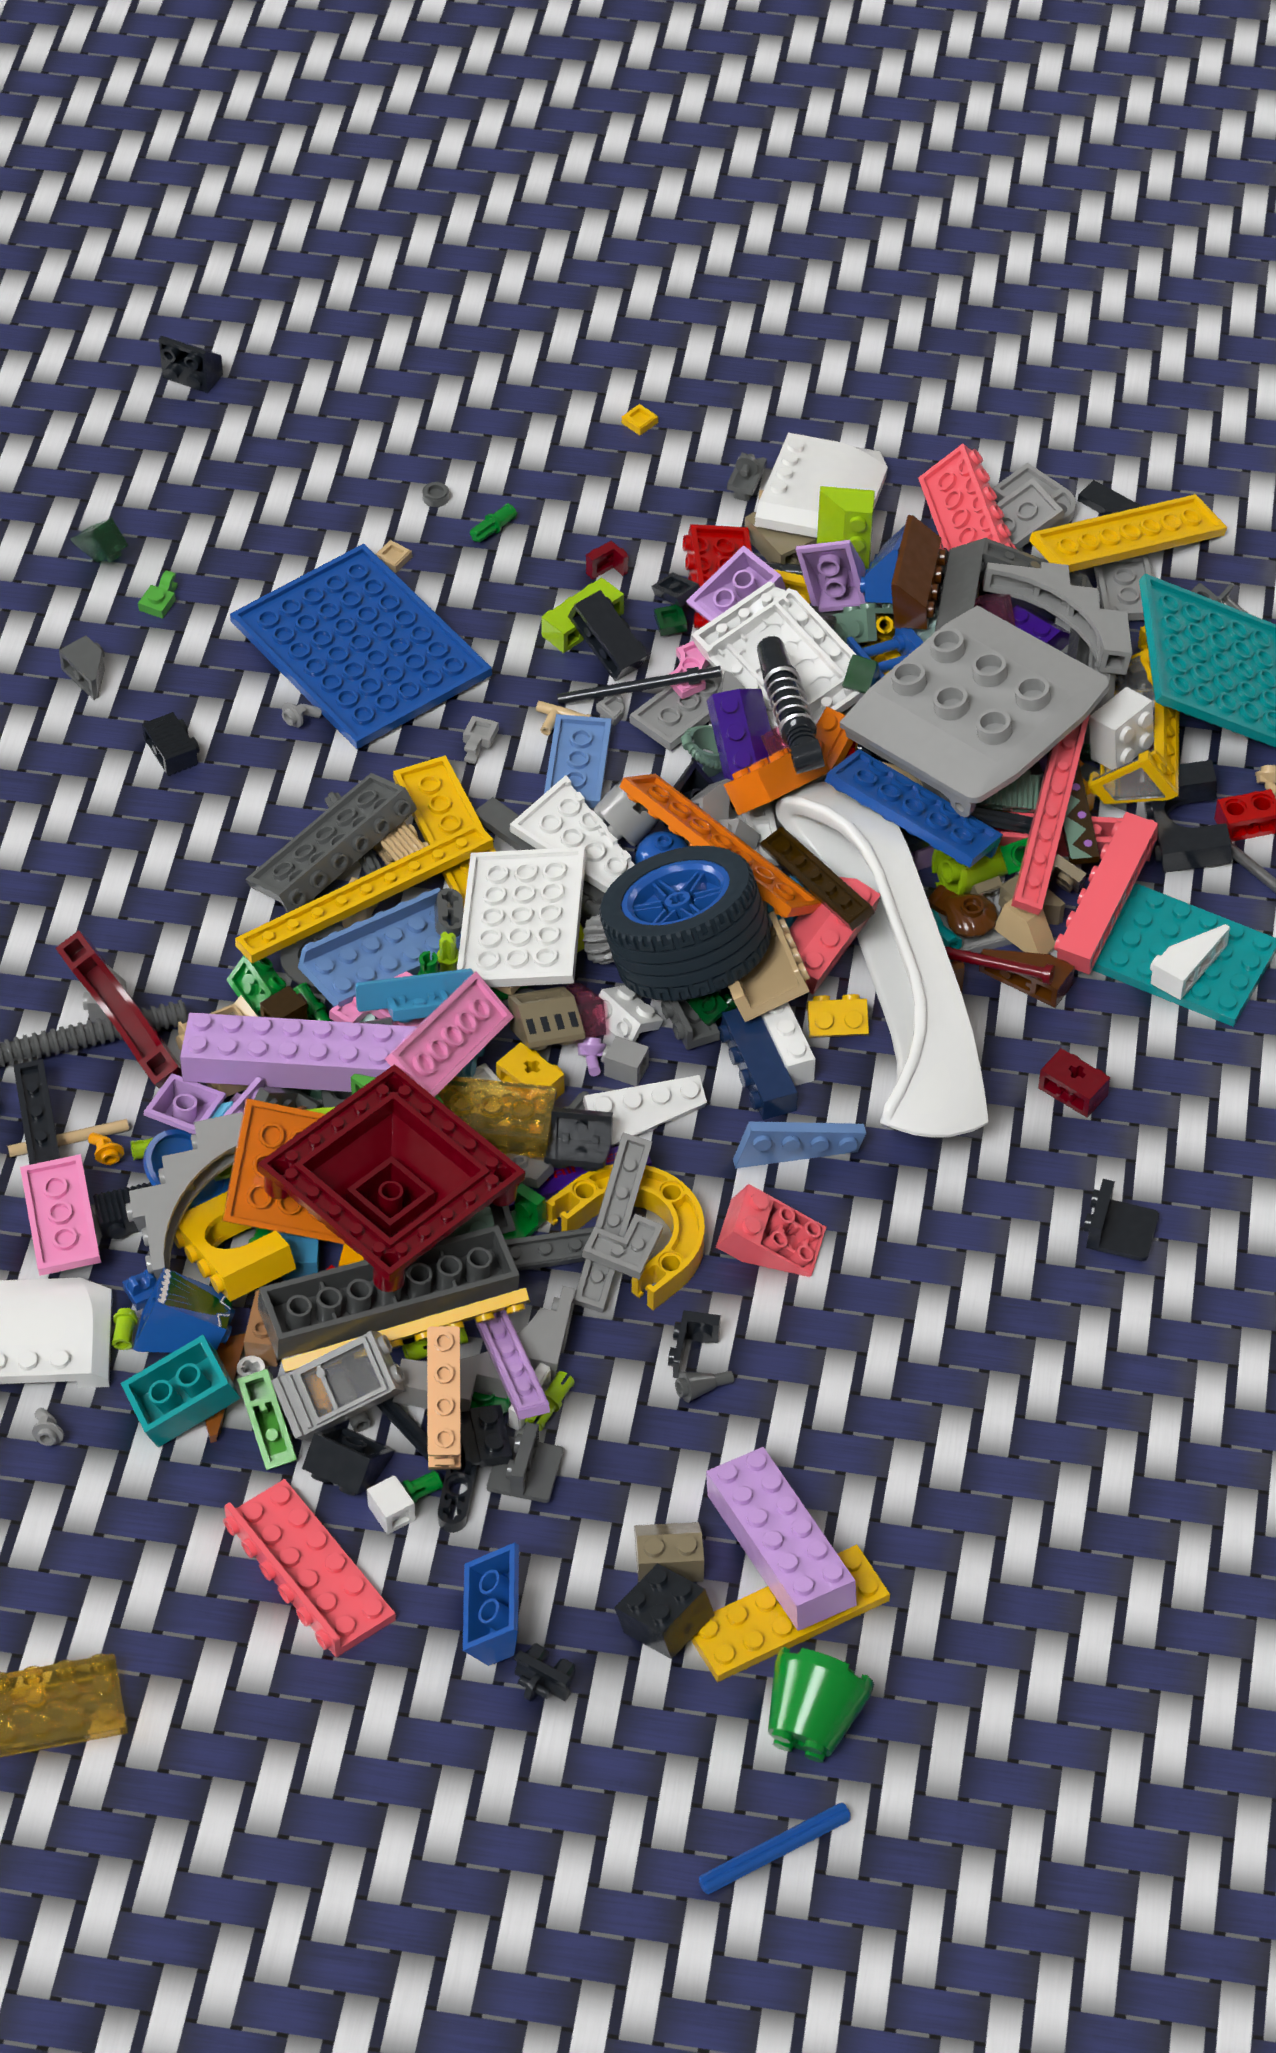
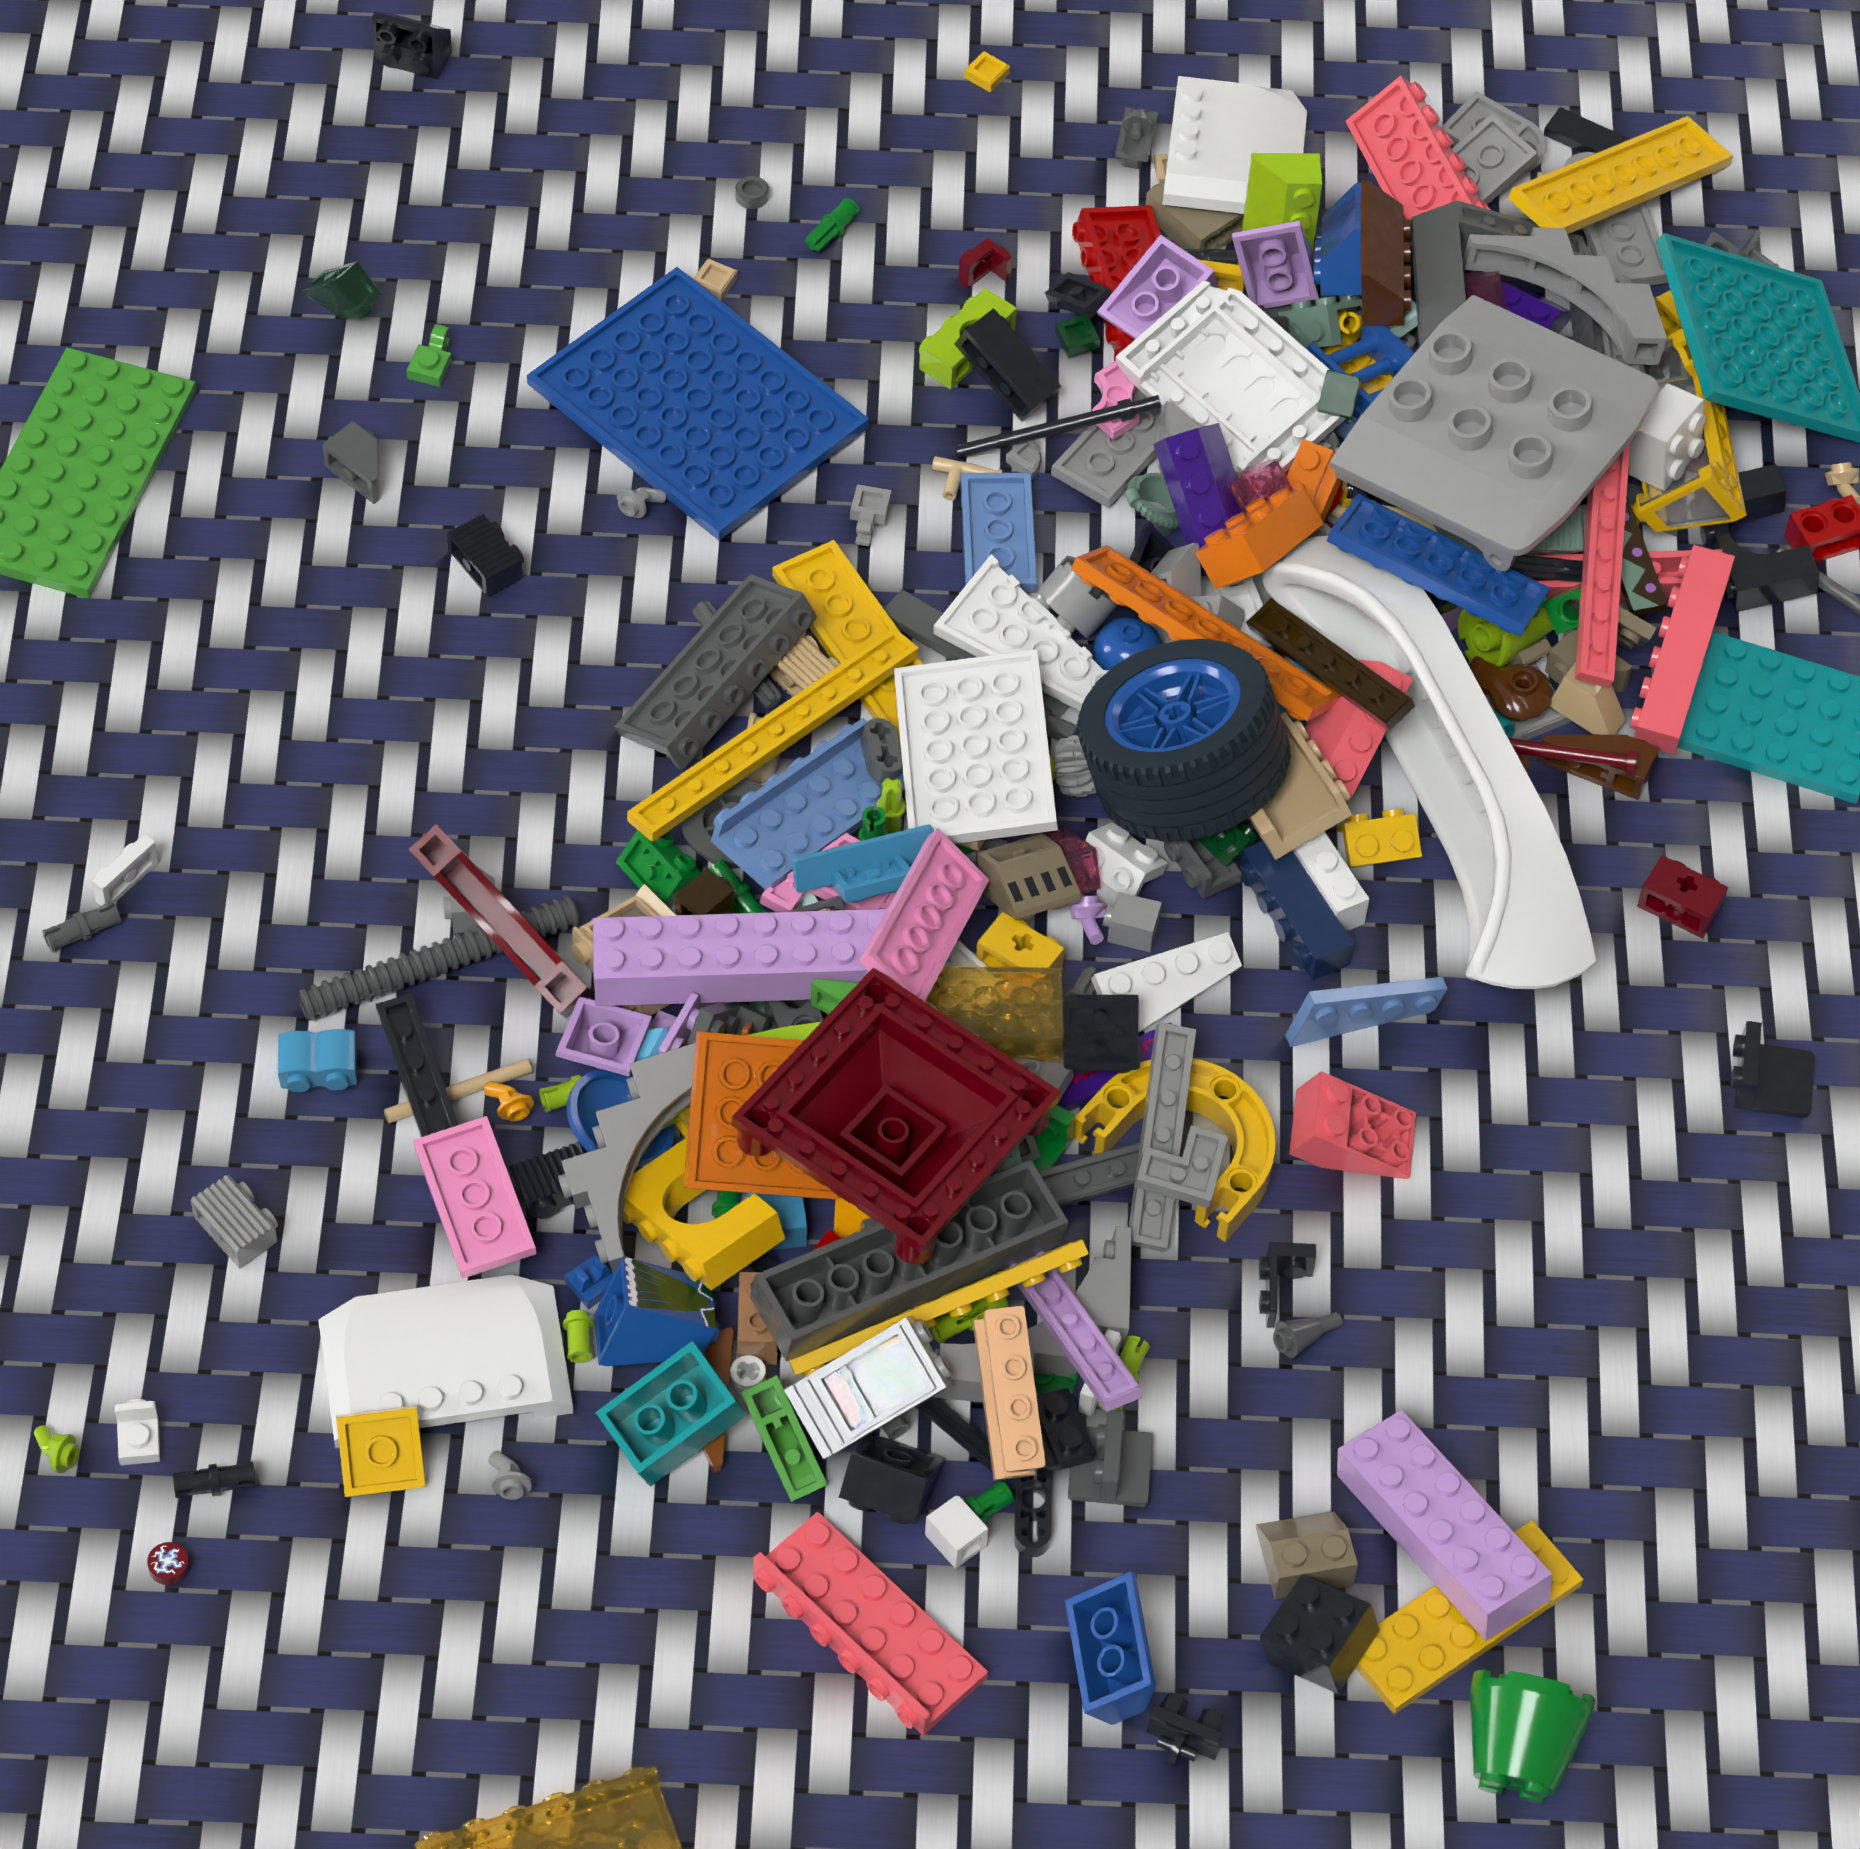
camera: 10 degrees left, 5 degrees up
black piece [757,636,825,774] -> none
white slope [1150,924,1230,1000] -> none

